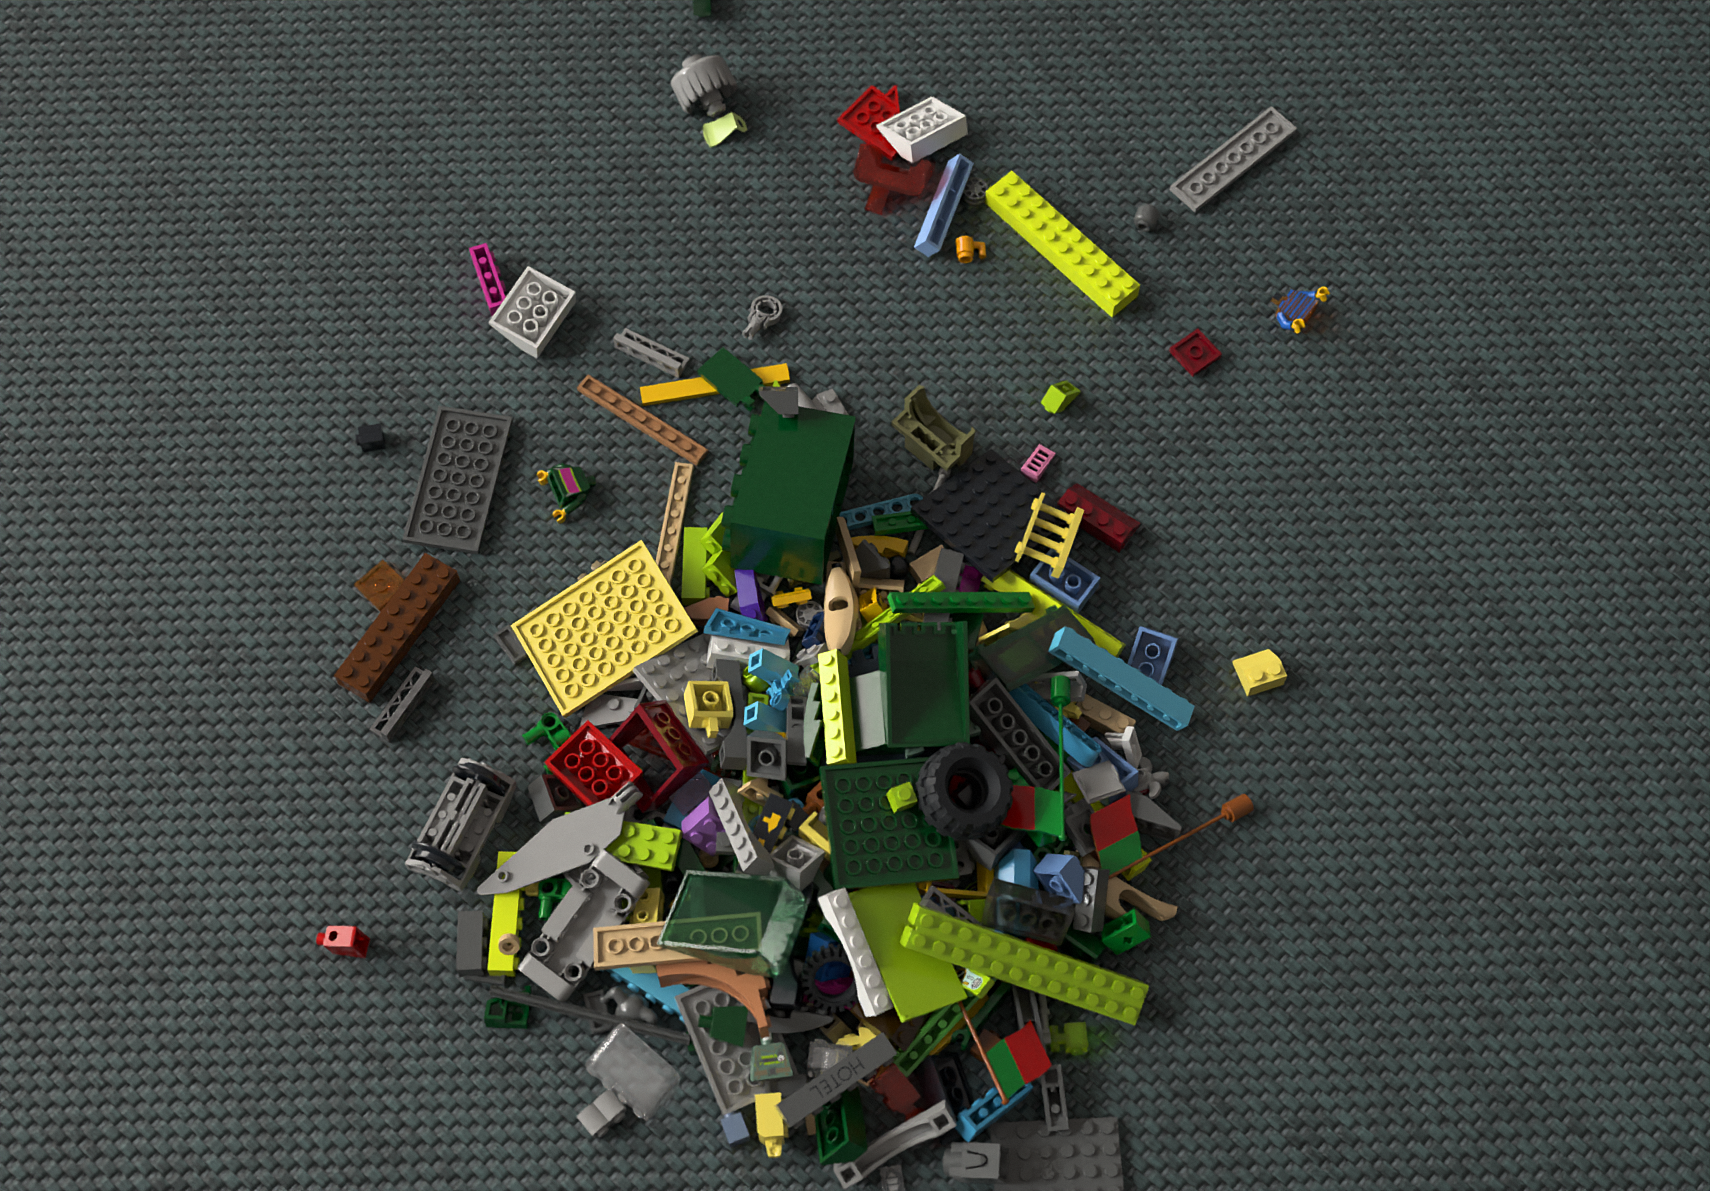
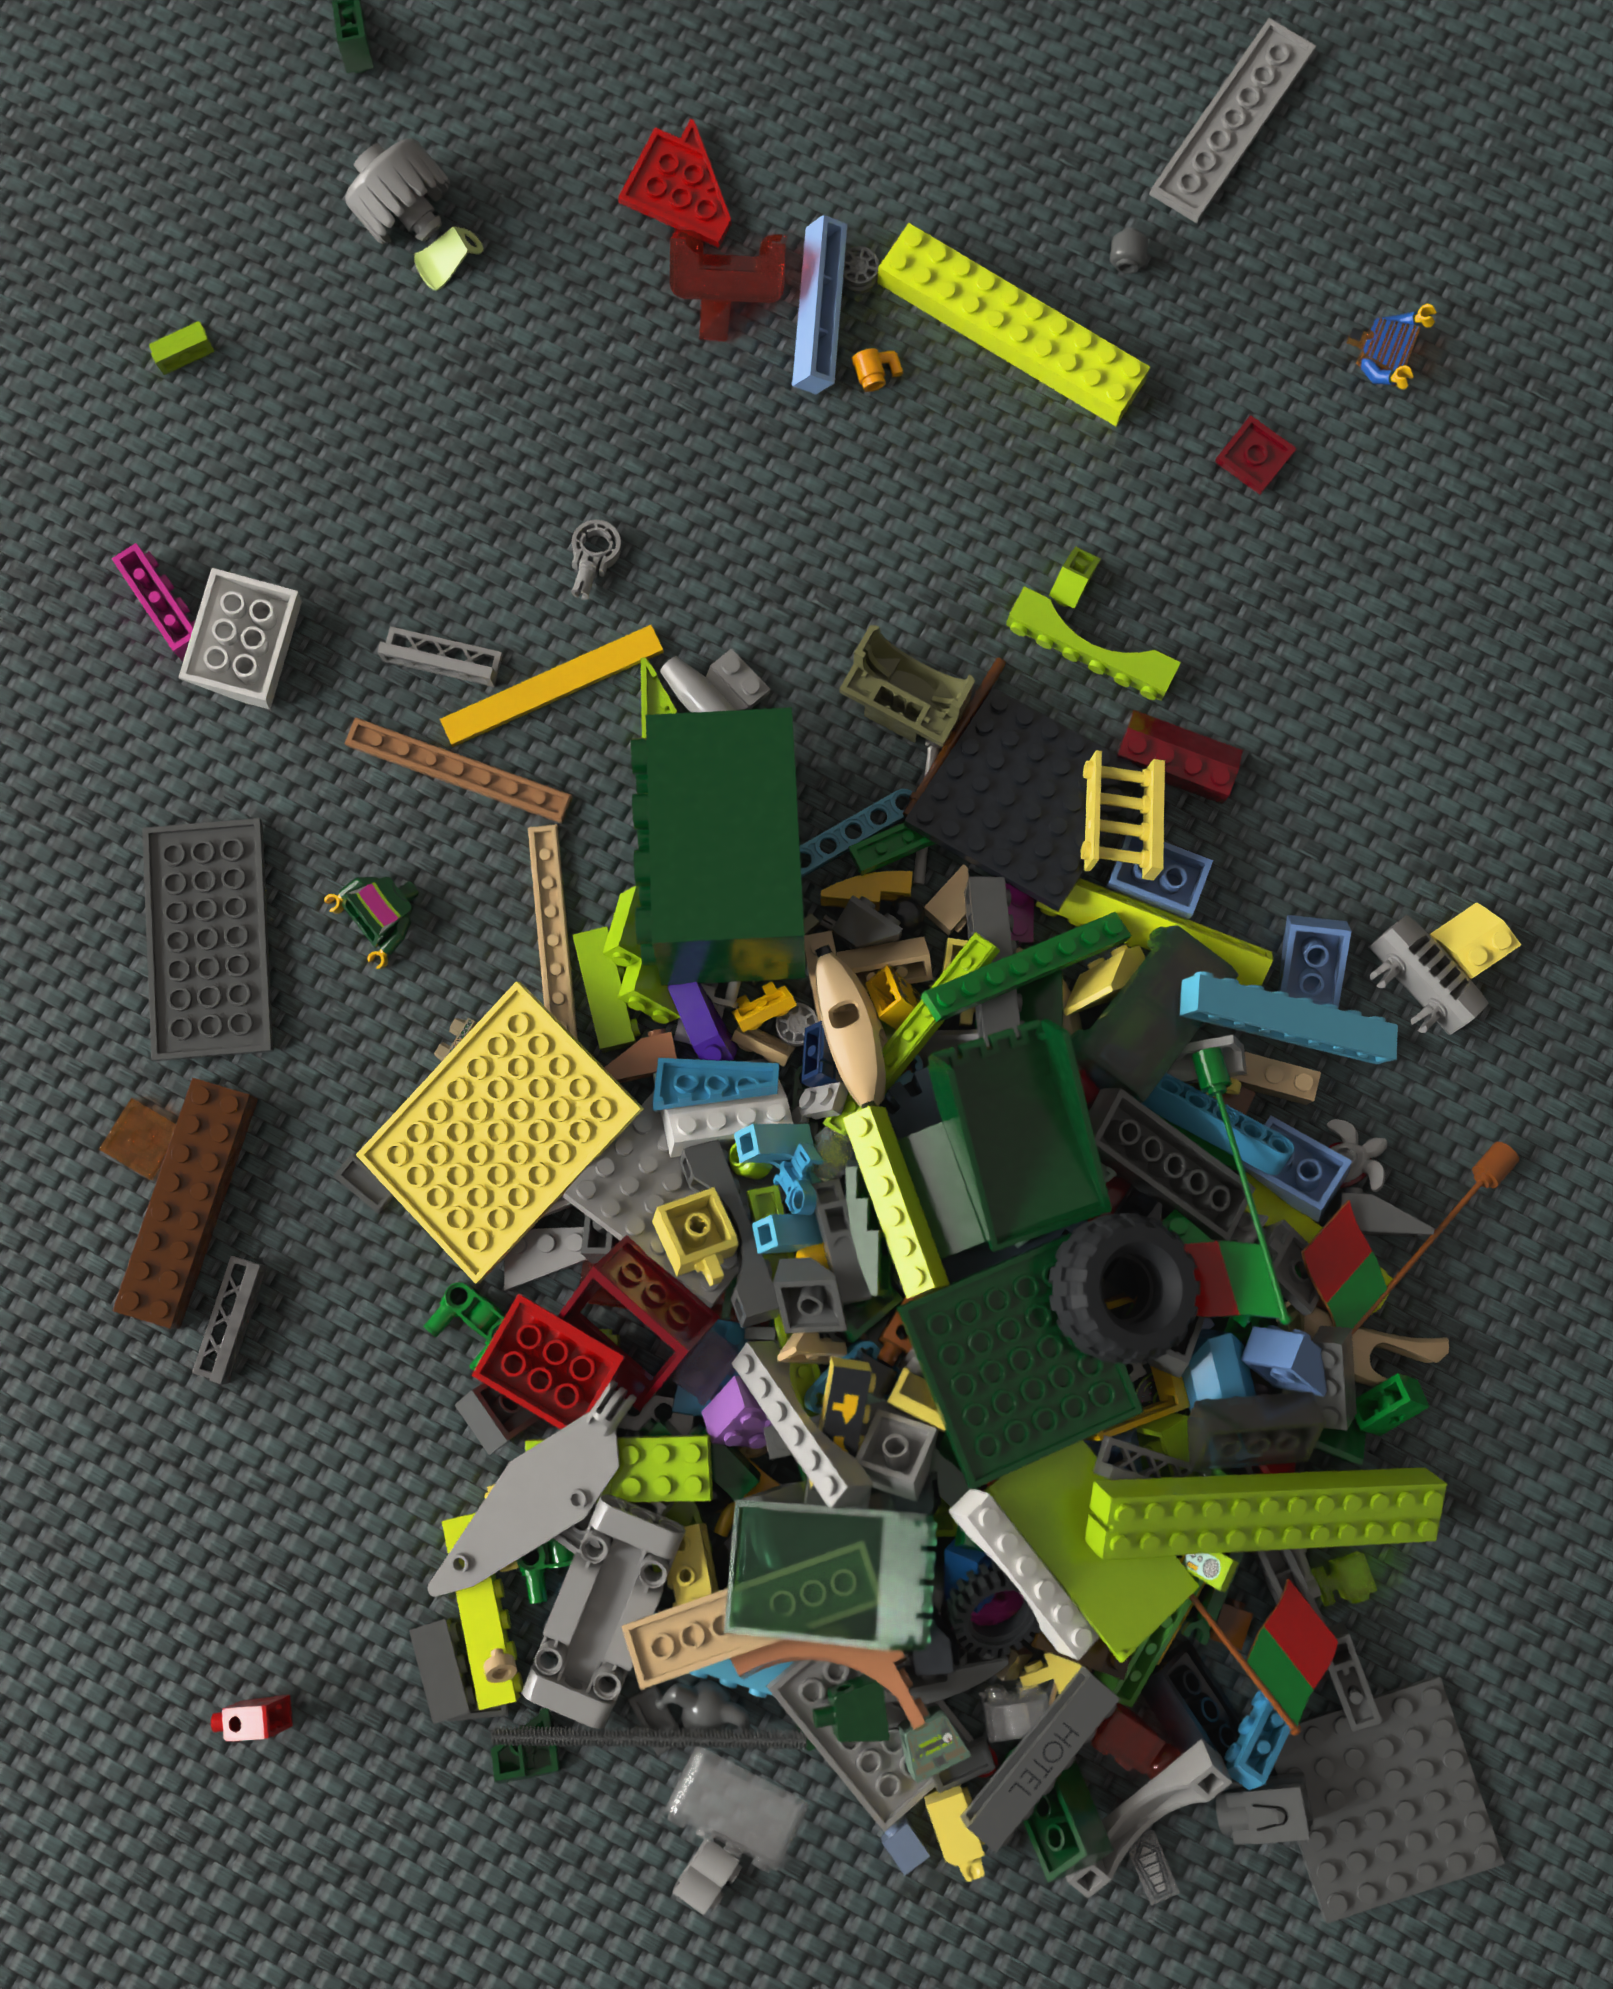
camera: 15 degrees left, 15 degrees up
black brick [356,424,386,452] -> none
light grey piece [405,758,517,892] -> none
dark green tile [697,347,766,412] -> none
dark grey slope [759,387,798,418] -> none
tan tile [835,517,861,585] -> none
white slope [877,97,967,163] -> none
lime brick [886,782,918,814] -> none
bright pink slope [1020,444,1056,483] -> none
light grey piece [1072,760,1126,804] -> none
white piece [1093,726,1142,769] -> none
none -> lime panel [149,322,215,375]
none -> reddish brown bar [903,658,1006,817]
none -> lime arch [1006,586,1181,701]
none -> light grey piece [1368,914,1489,1035]

